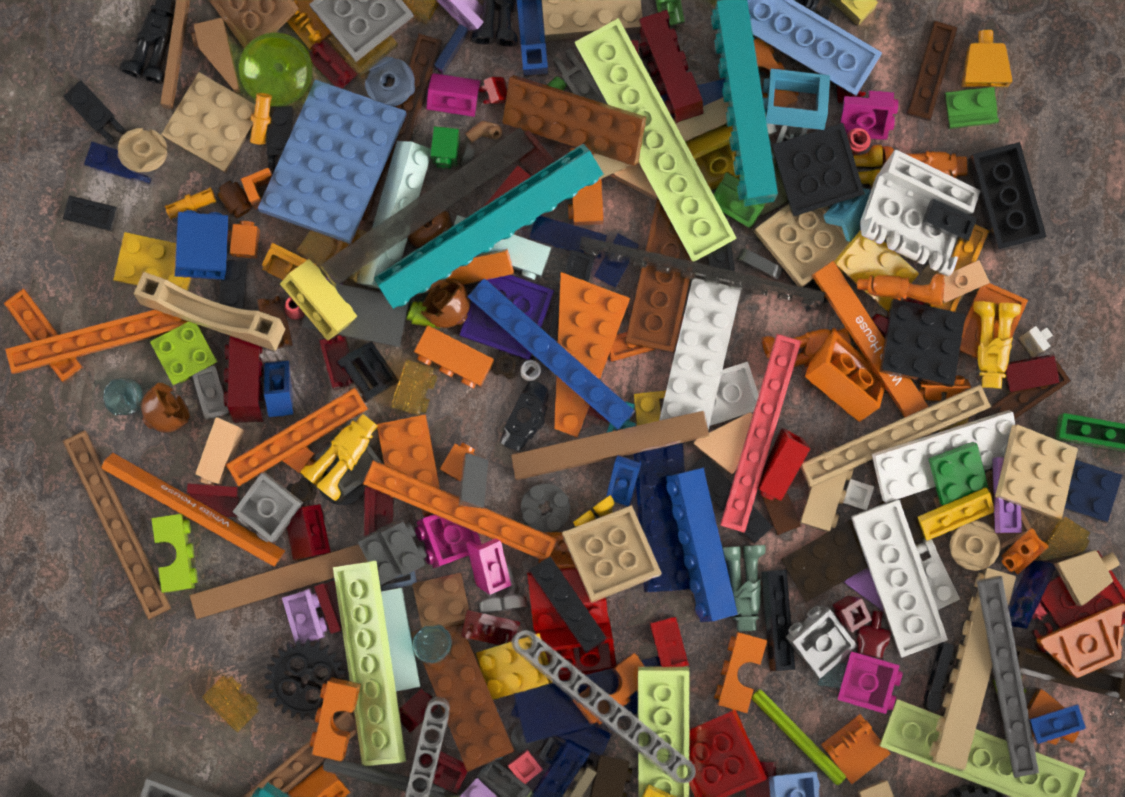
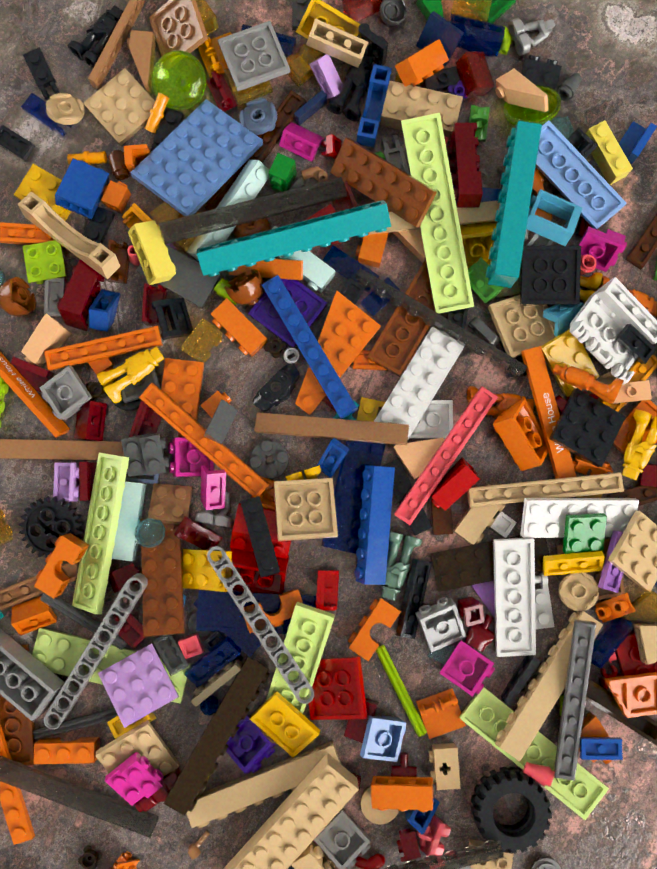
camera: 20 degrees right, 0 degrees up
none -> coral cone [523,762,555,787]

